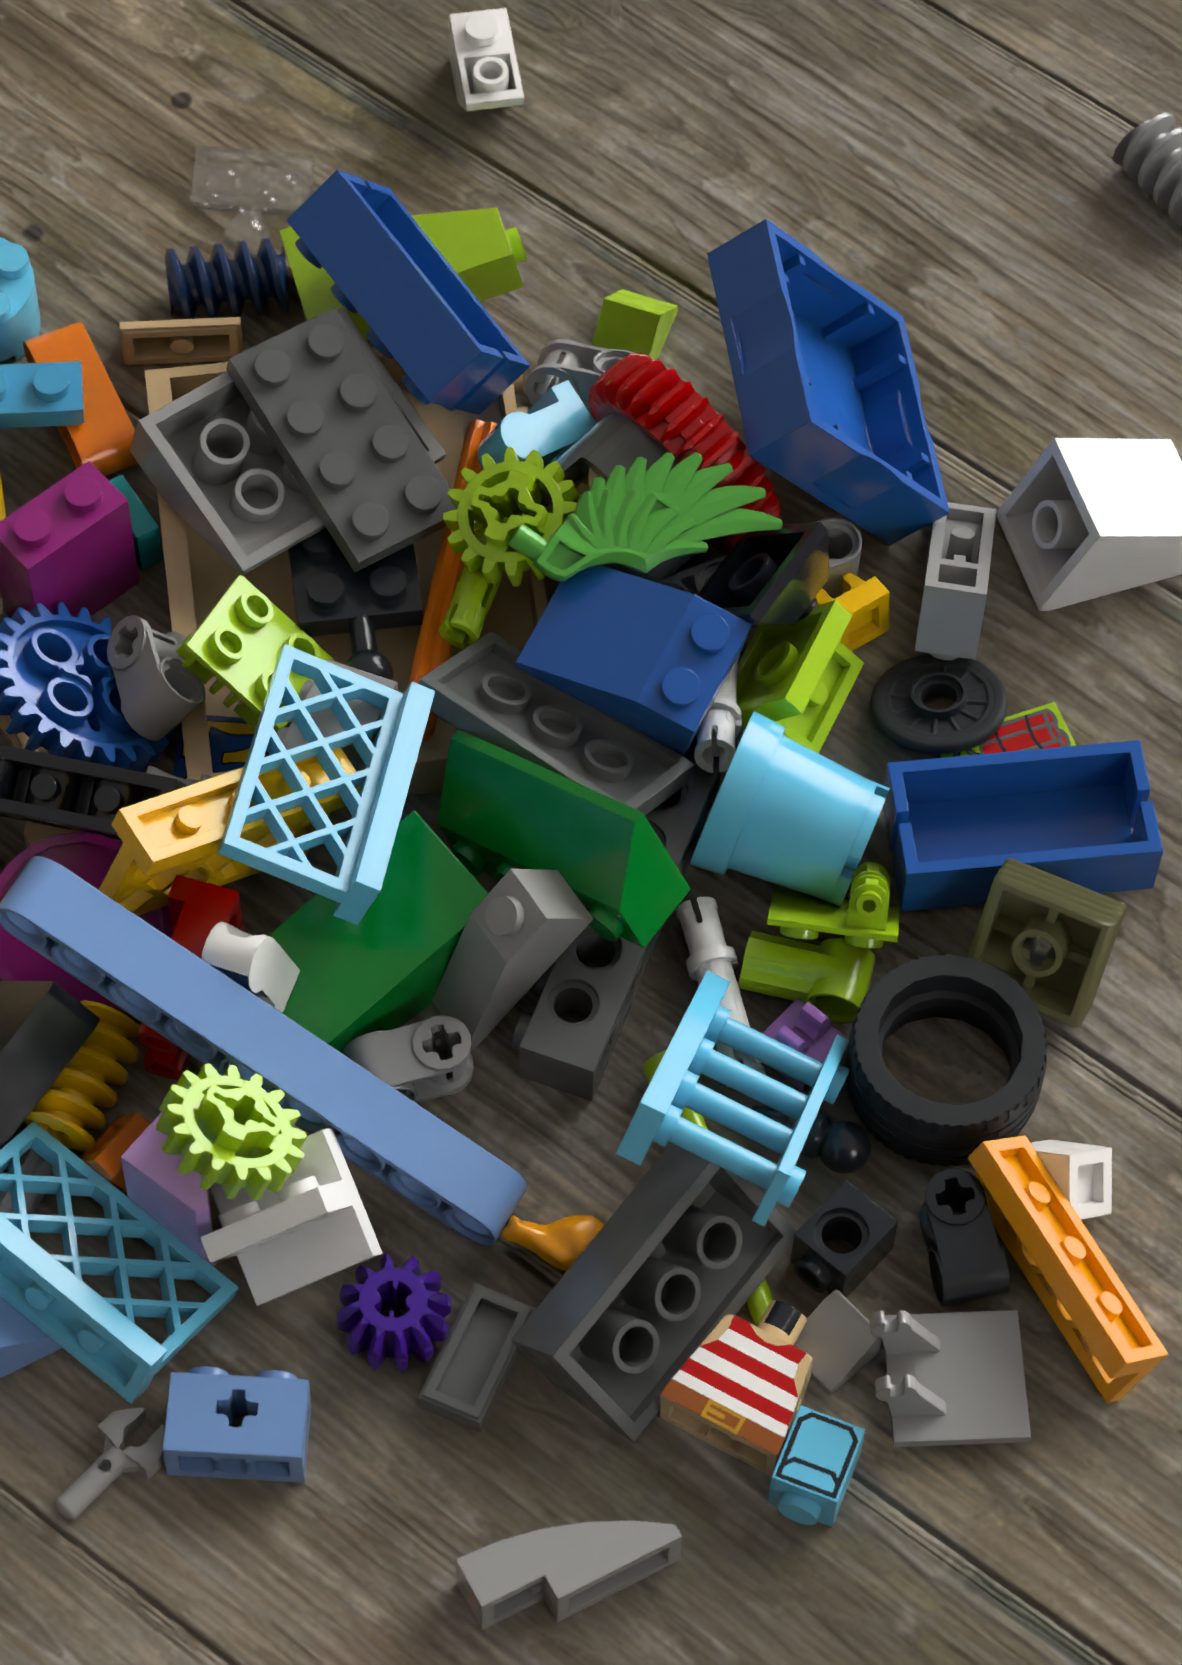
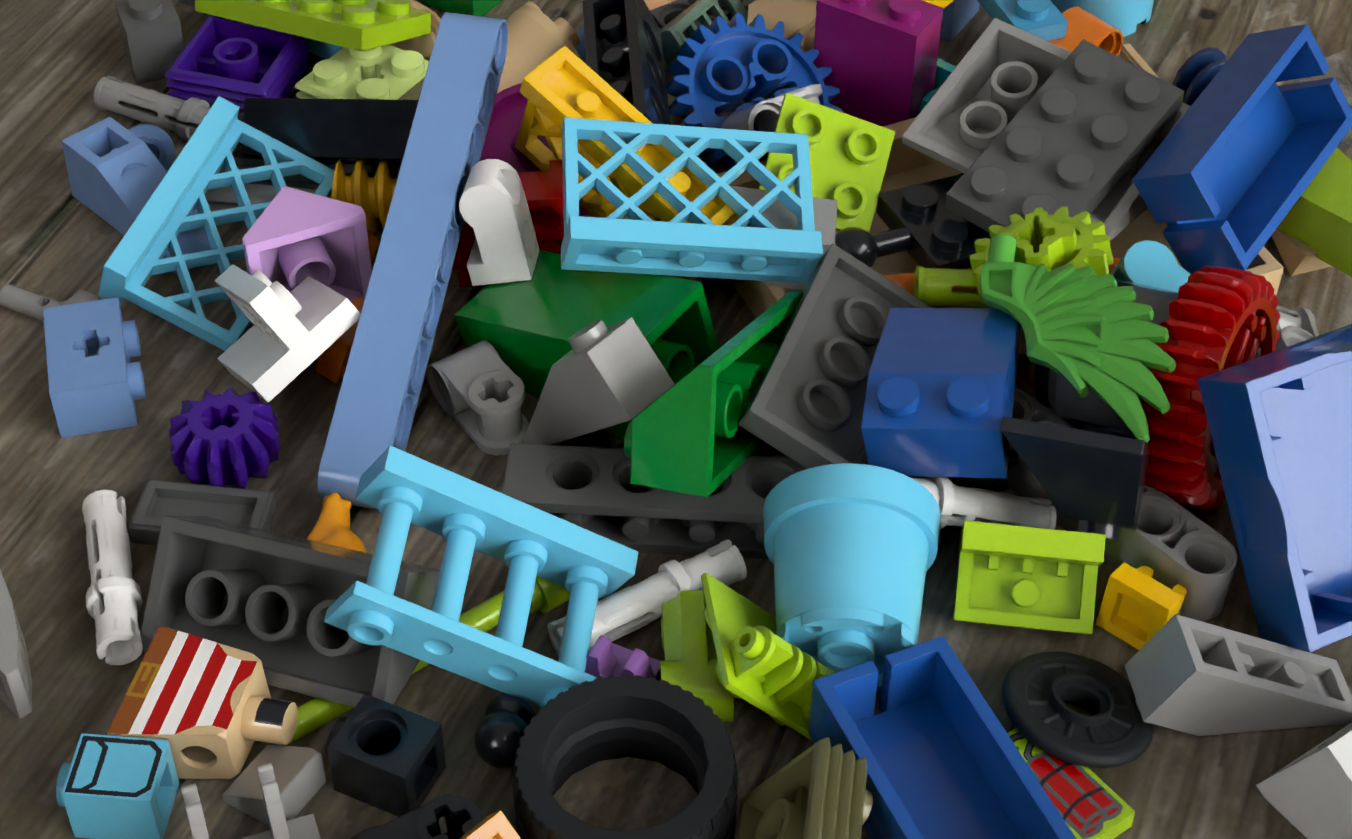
camera: 75 degrees right, 15 degrees down
lime gear [156,1063,307,1200] -> none
none -> white pin [82,490,143,665]

